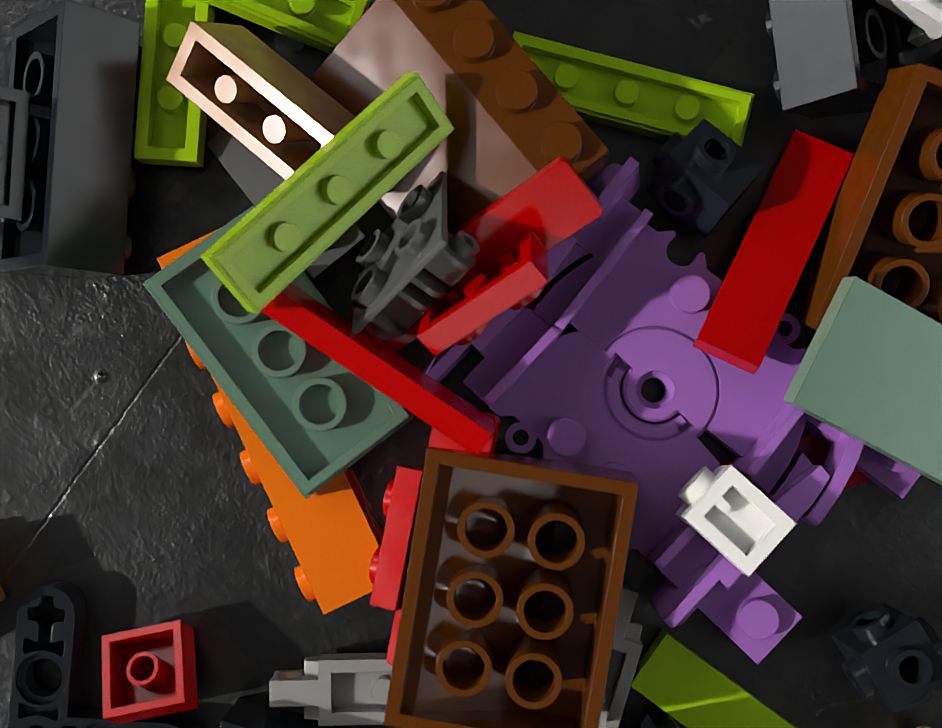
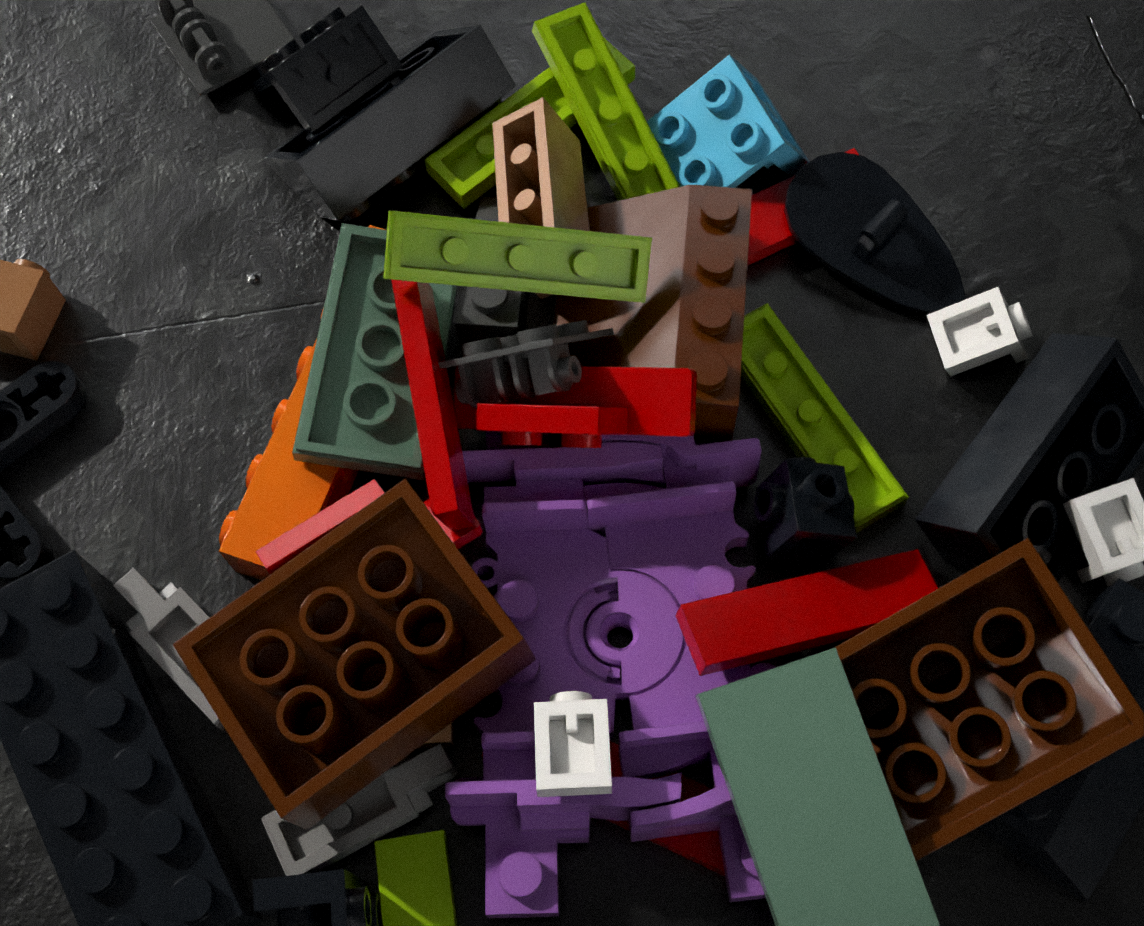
camera: 50 degrees right, 20 degrees down
red piece [101,619,198,724] -> none

